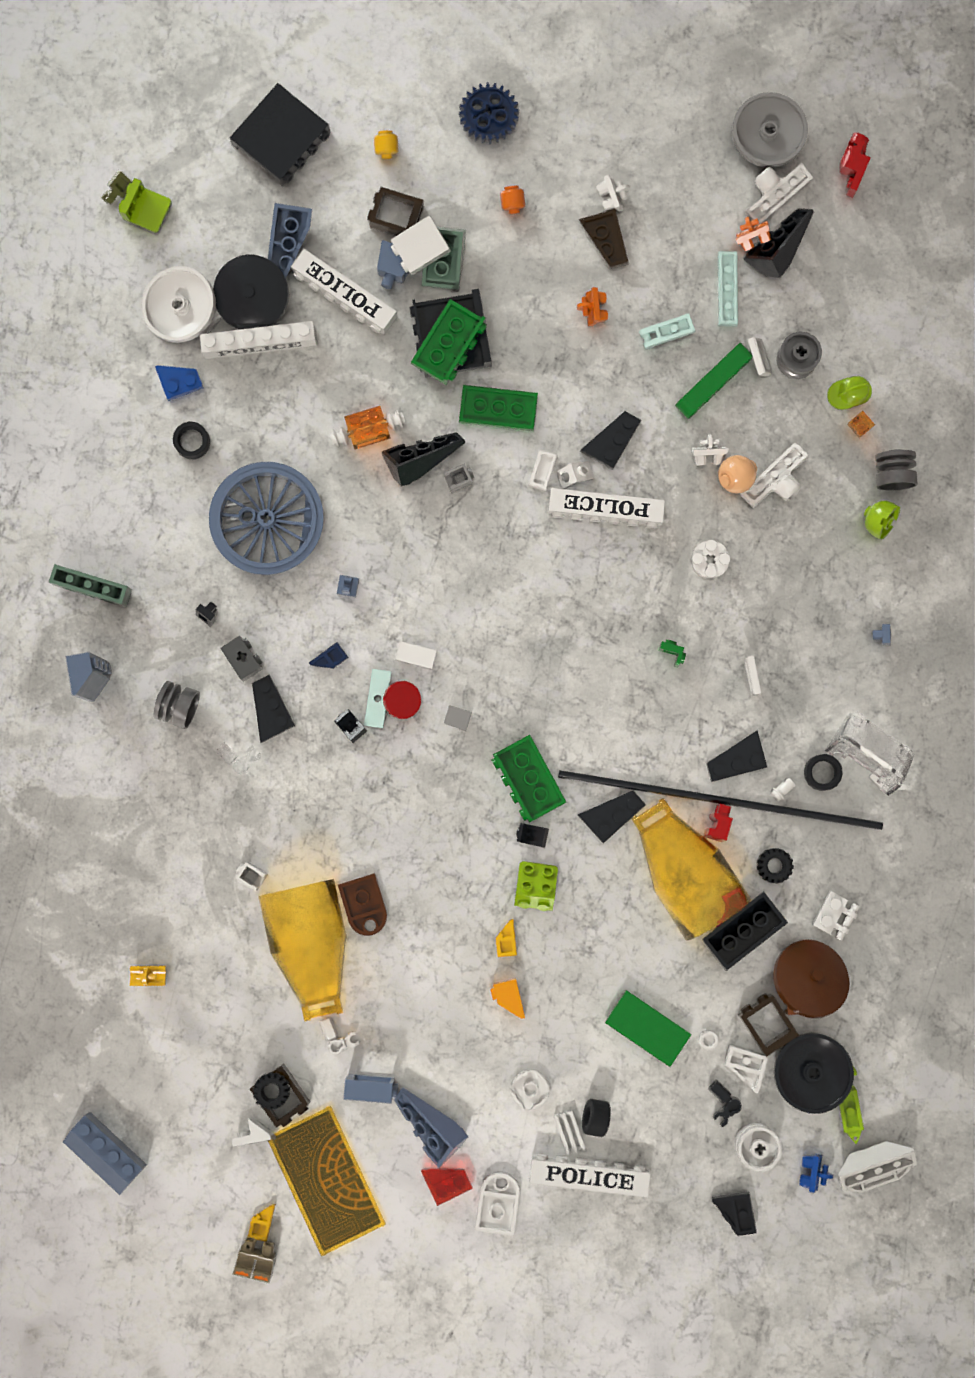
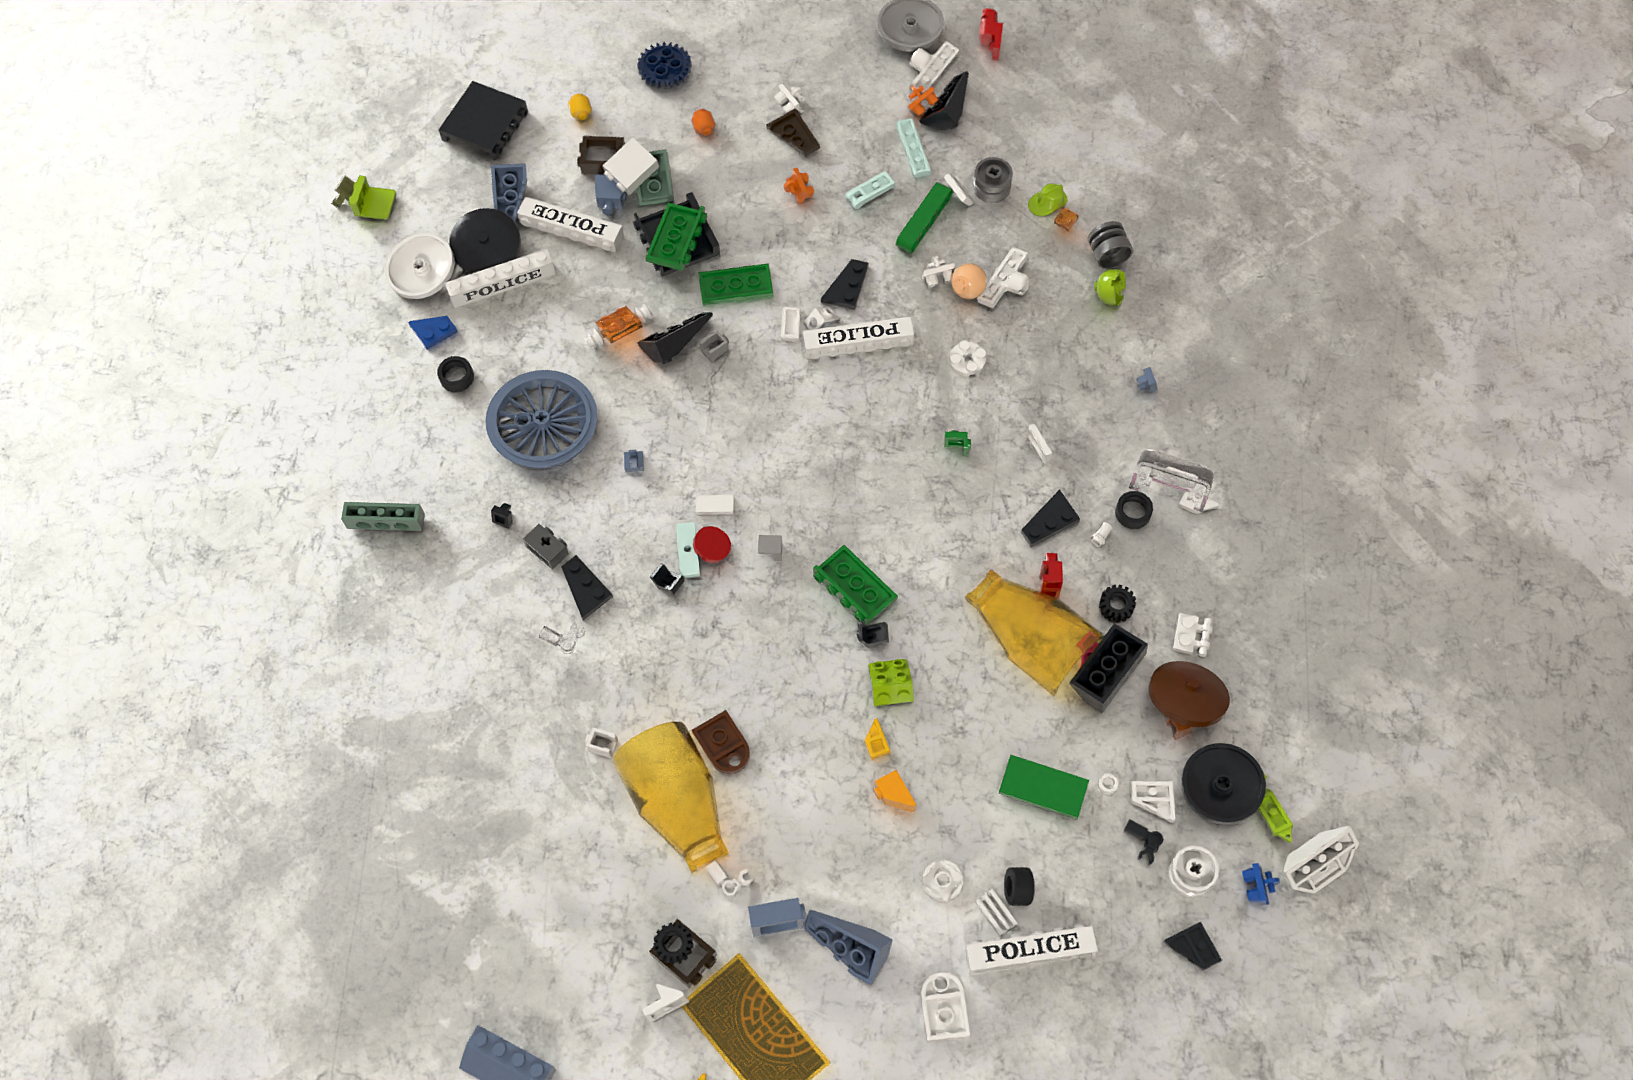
camera: 15 degrees left, 20 degrees down
sand blue slope [66,652,112,702] -> none
yellow hips [130,966,166,986] -> none
flat silver wheel [153,681,200,729] -> none
dark blue tile [309,642,349,669] -> none
clear red wing [421,1168,473,1206] -> none
black piece [558,770,883,830] -> none
black wing [578,791,646,843] -> none
dark brown window [738,993,799,1057] -> none

